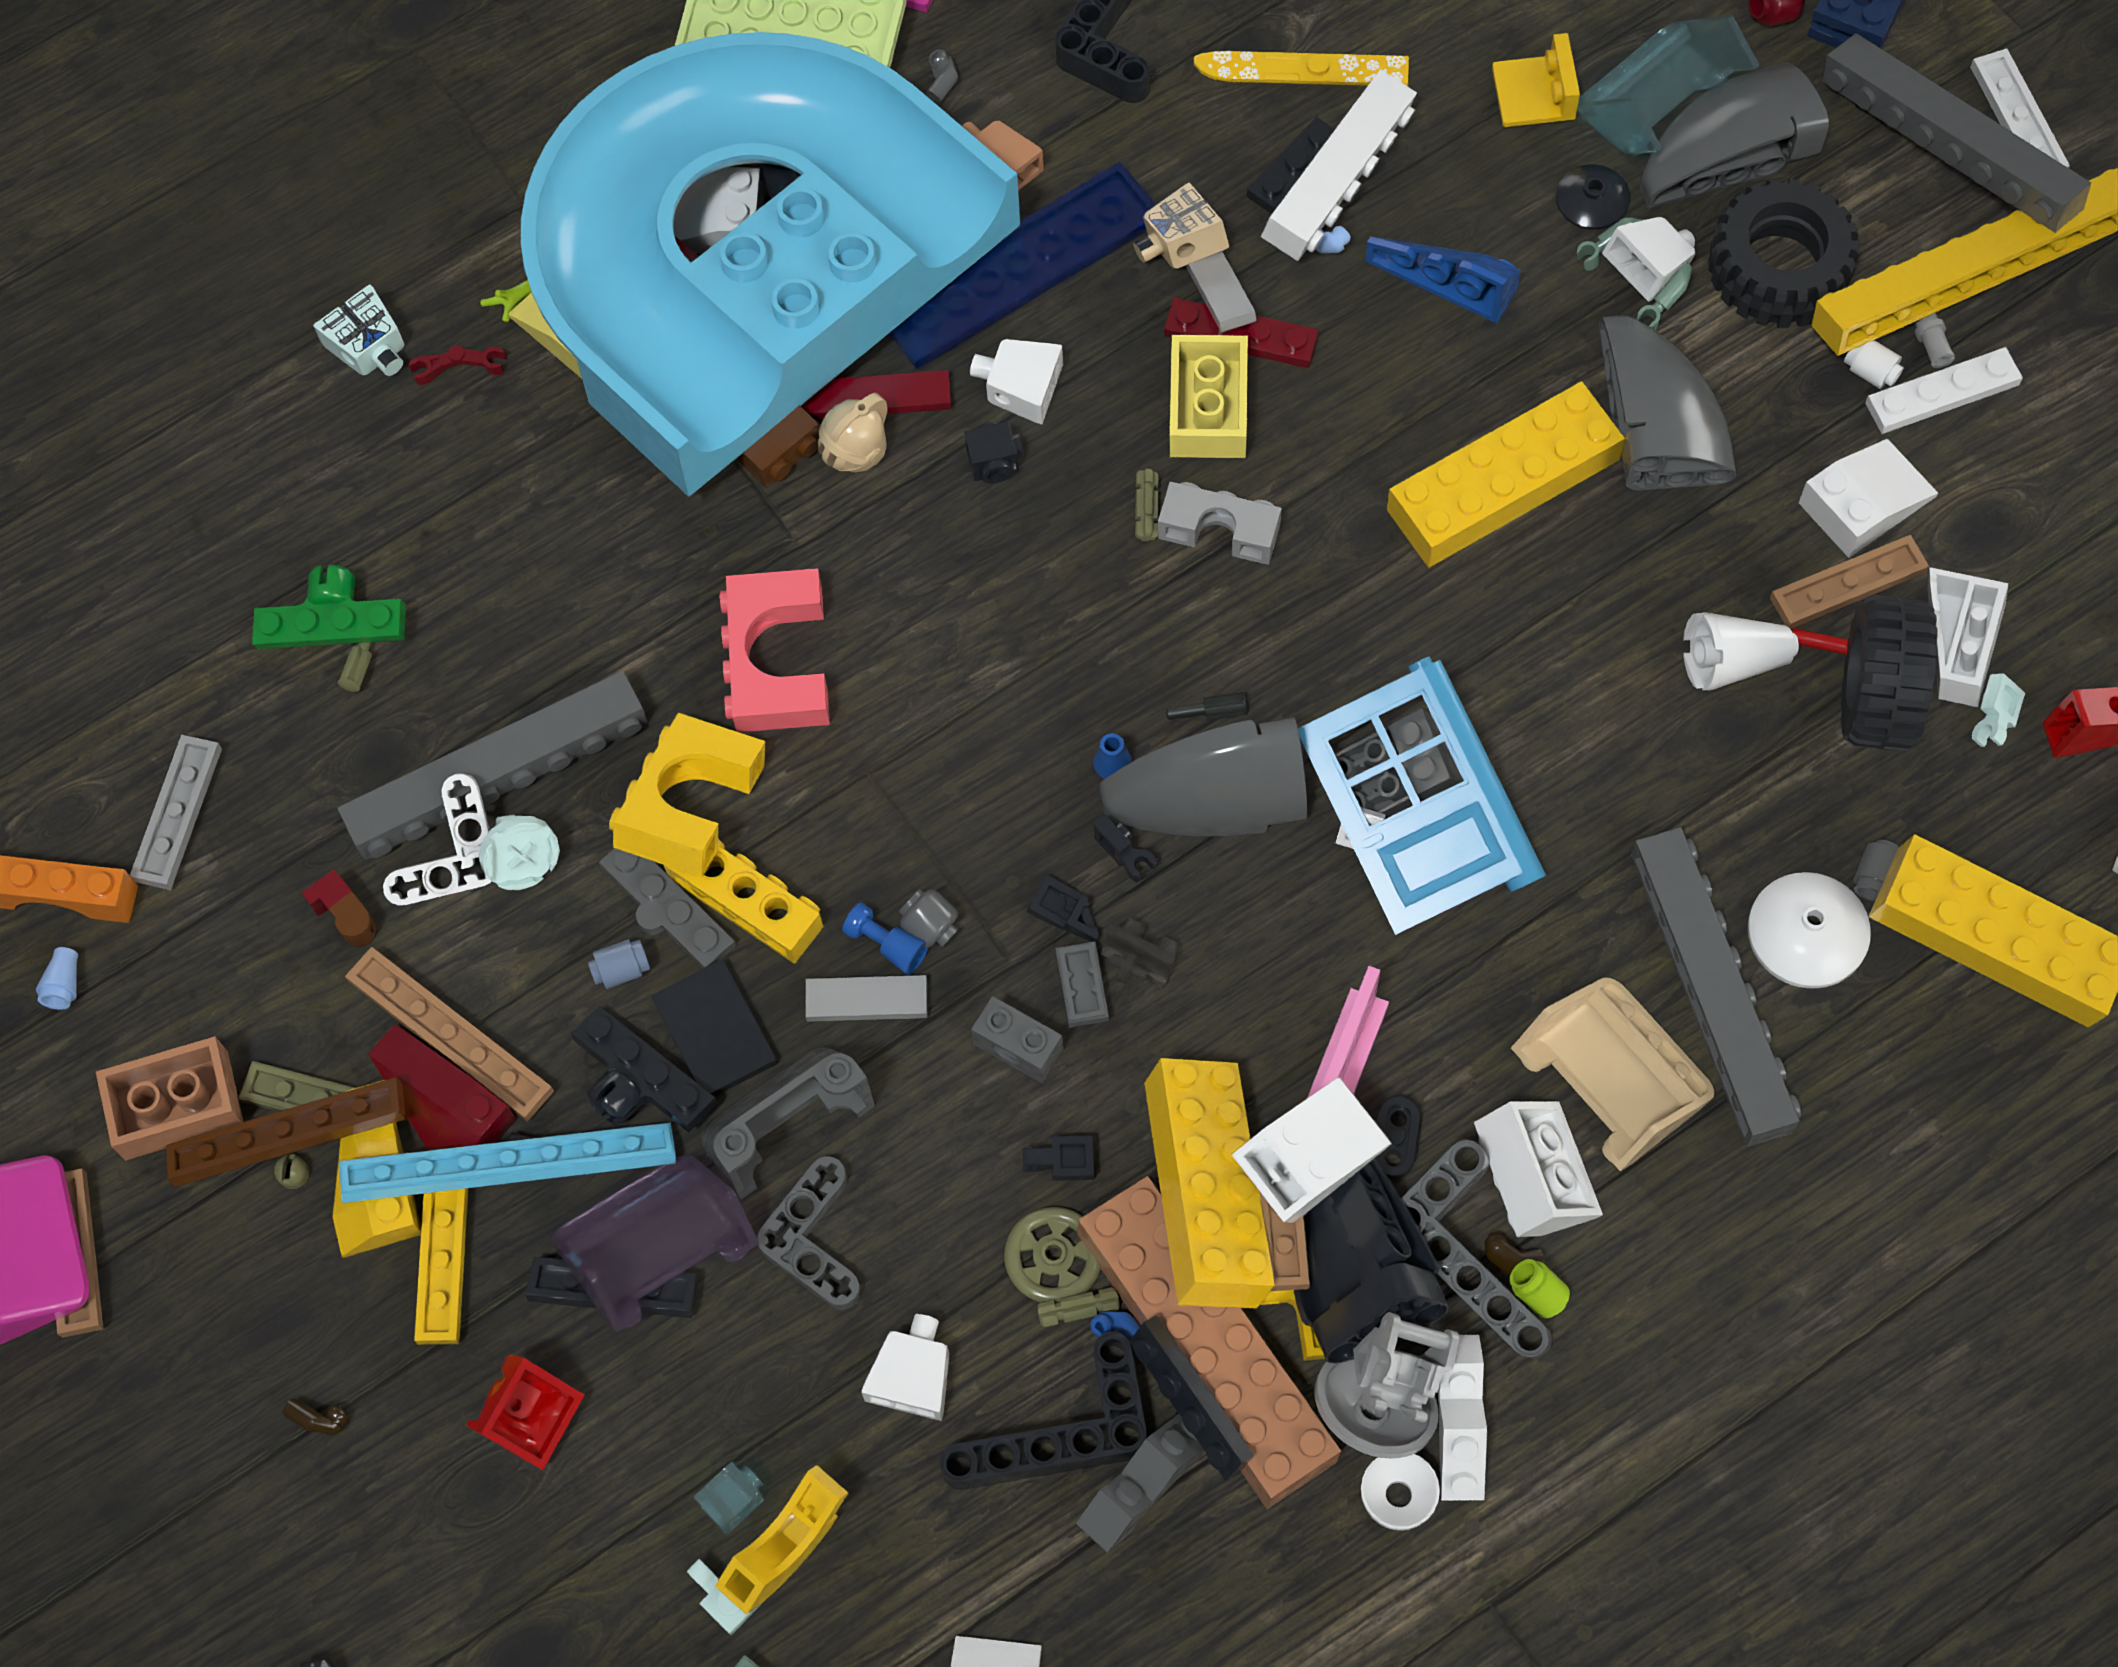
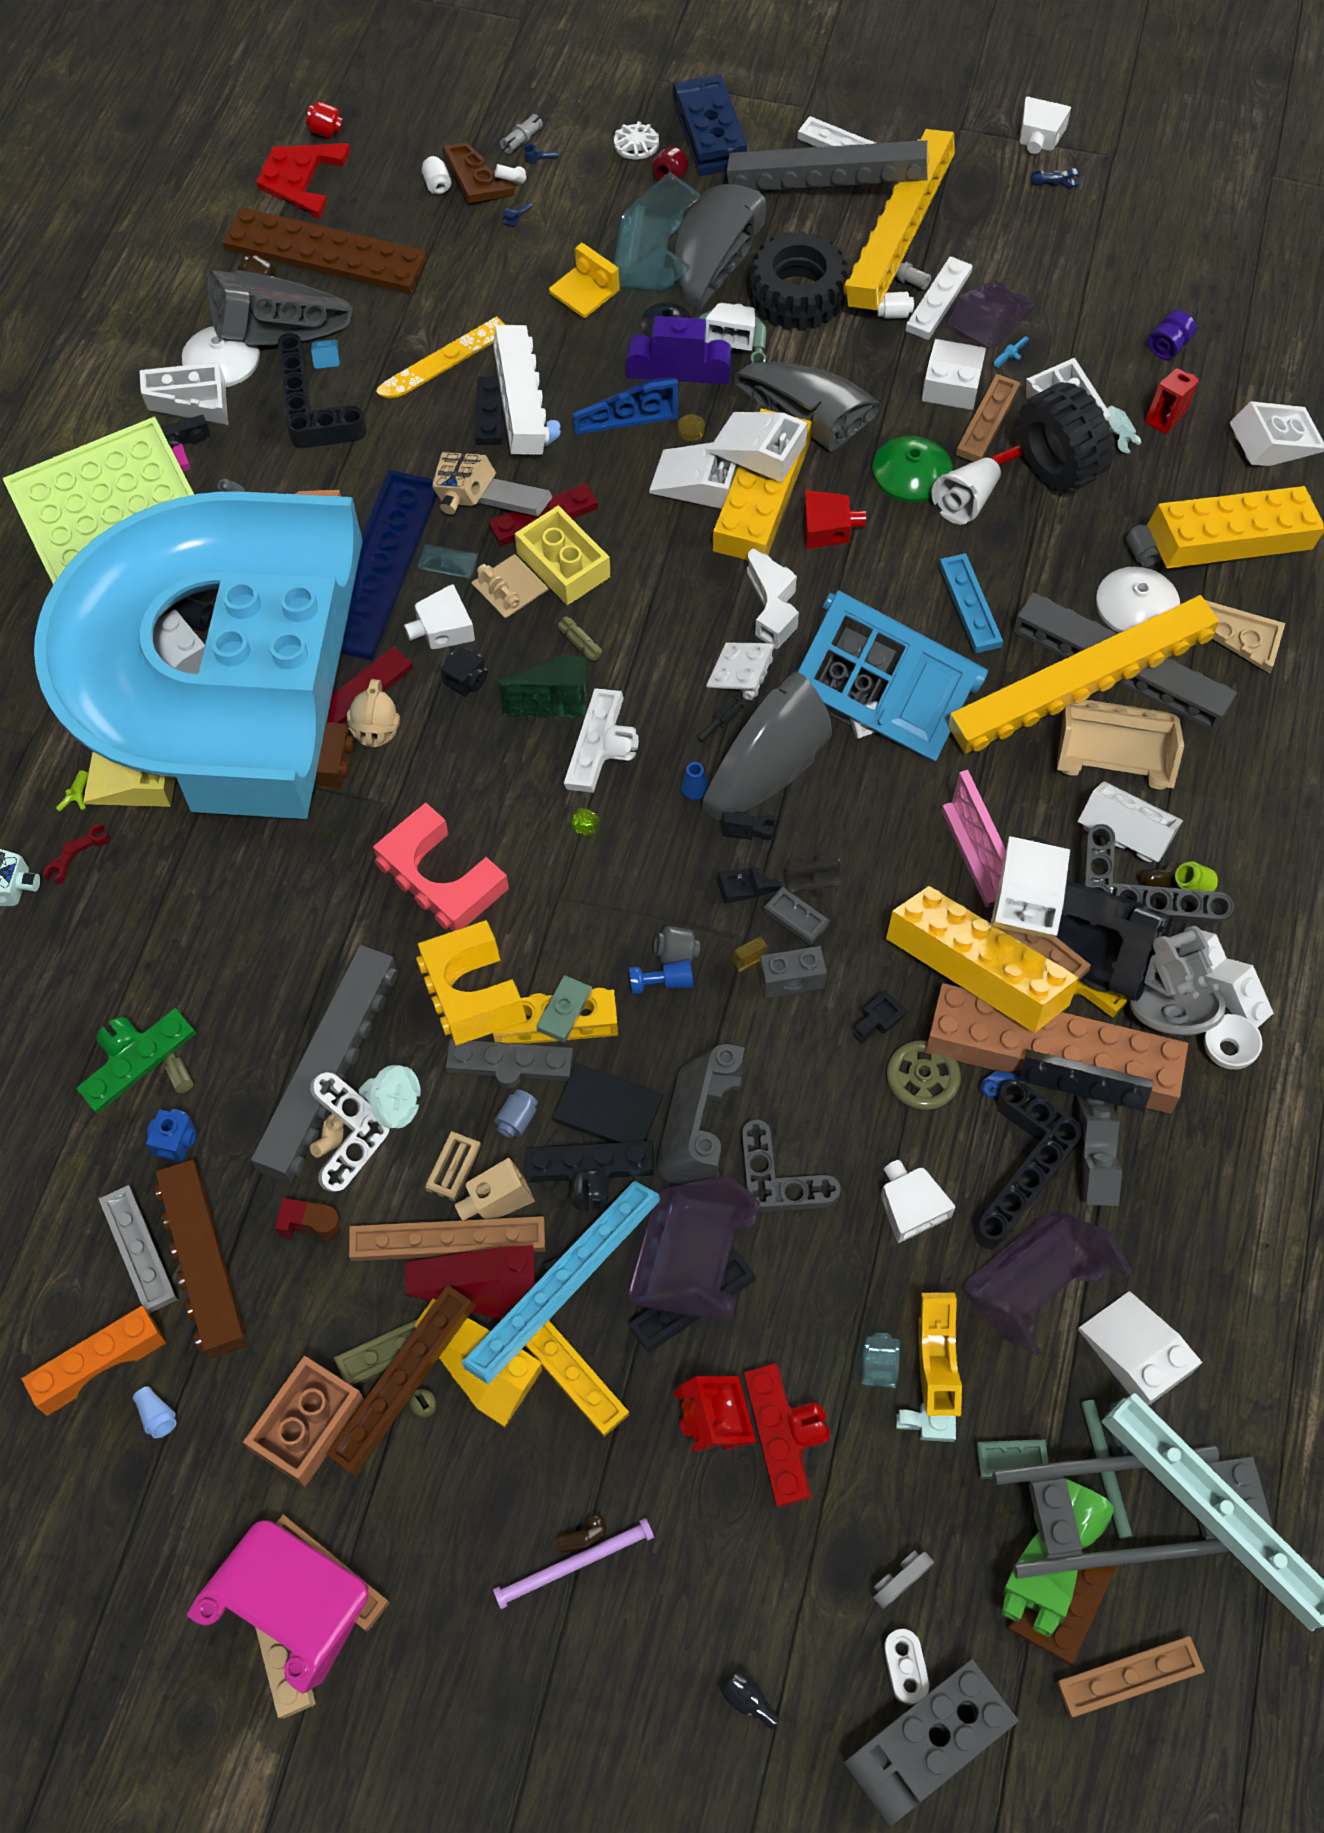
camera: 45 degrees left, 5 degrees down
light grey tile [806,975,927,1022] -> none
olive axle [1037,1287,1120,1327] -> none
light grey arch [1158,482,1281,565] -> none
none -> blue brick [146,1109,197,1163]
none -> reddish brown brick [153,1159,249,1359]
none -> tan arm [310,1114,344,1158]
none -> clear light blue slope [418,544,478,578]
none -> tan tile [425,1131,481,1202]
none -> tan torso [455,1158,535,1220]
none -> tan hinge [471,554,549,619]
none -> lavender bar [493,1518,654,1609]
none -> clear green slope [498,656,589,718]
none -> sand green plate [536,975,592,1043]
none -> white plate [564,688,638,793]
none -> clear neon green bush [570,808,600,835]
none -> dark purple brick [626,316,732,384]
none -> white slope [649,442,739,509]
none -> clear yellow tile [678,414,705,441]
none -> white hinge [706,643,775,700]
none -> white slope [709,412,808,482]
none -> clear yellow tile [734,936,767,972]
none -> red plate [744,1363,830,1507]
none -> white arch [747,548,799,649]
none -> red torso [804,490,866,549]
none -> green dish [872,436,953,503]
none -> dark azure plate [939,553,1003,654]
none -> clear purple slope [948,281,1035,348]
none -> yellow brick [948,595,1219,754]
none -> clear purple windscreen [964,1212,1133,1356]
none -> dark azure piece [994,336,1029,368]
none -> tan wing [1205,600,1285,673]

